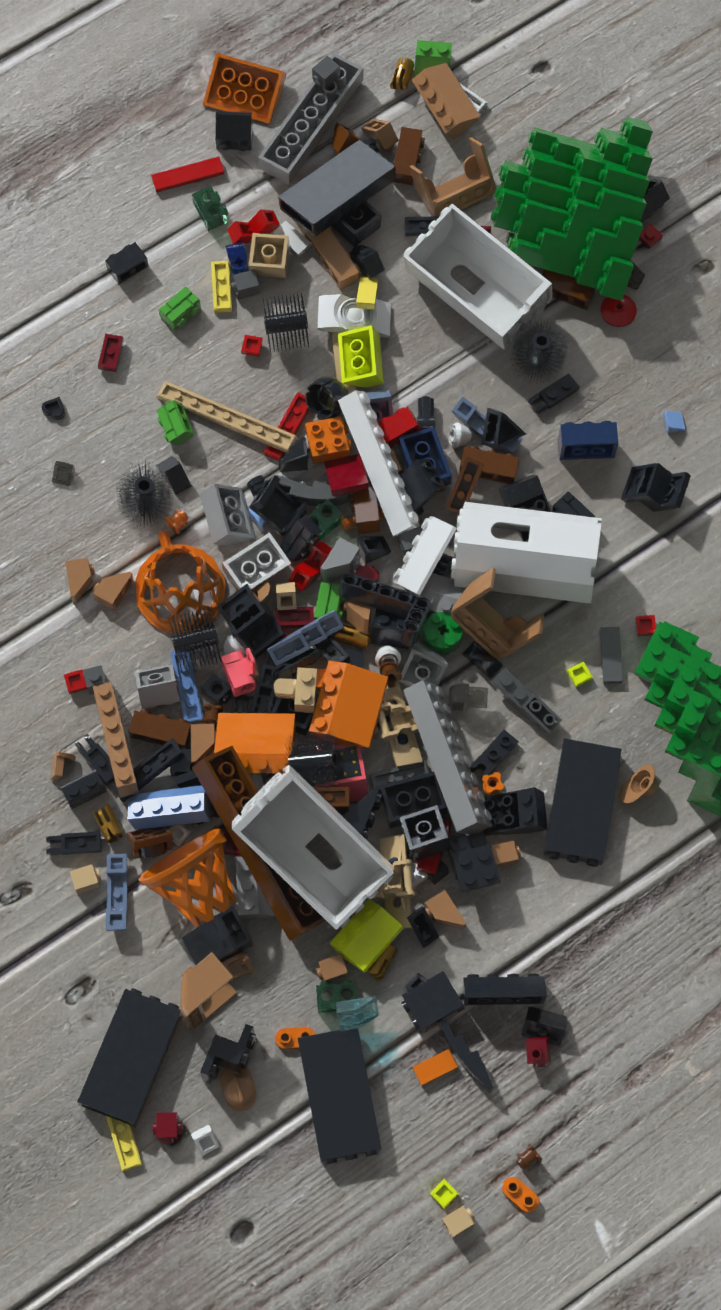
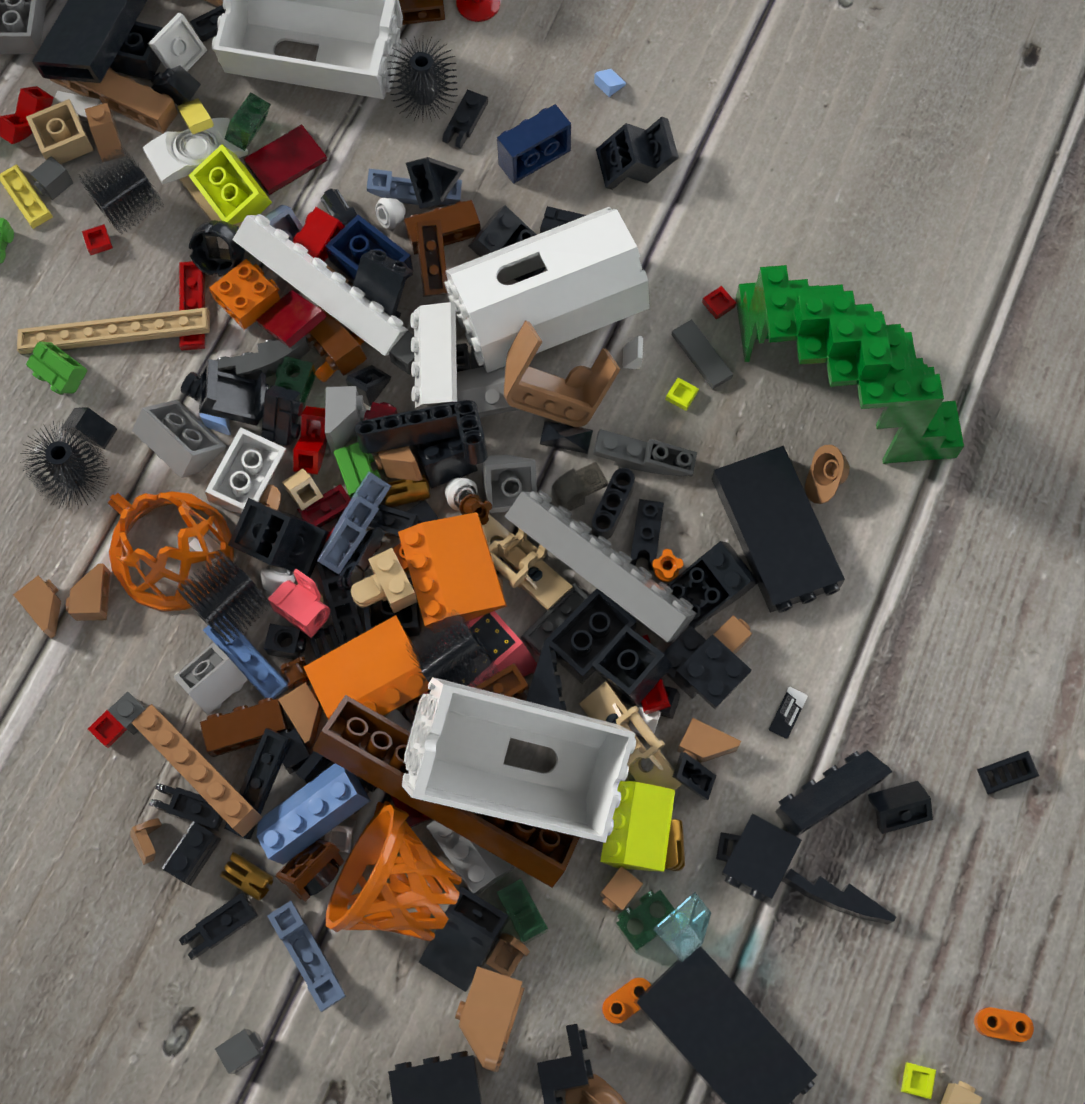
camera: 30 degrees left, 0 degrees up
tan brick [70,864,102,895] -> none
orange brick [164,510,189,535] -> none
clear blue piece [226,242,249,275] -> none
black slope [279,437,308,472] -> none
orange tile [412,1049,458,1086] -> none
green brick [424,612,463,656] -> none
reddish brown brick [516,1144,542,1171] -> none
dark red brick [526,1037,551,1068] -> none
none -> medium nougat slope [85,103,125,162]
none -> white tile [148,13,207,71]
none -> dark grey brick [215,1029,264,1074]
none -> clear green brick [224,92,271,151]
none -> dark red tile [244,124,328,195]
none -> clear green brick [497,879,548,945]
none -> black beam [591,468,635,539]
none -> white slope [622,336,643,369]
none -> sticker [769,687,808,739]
none -> black slope [977,751,1039,795]

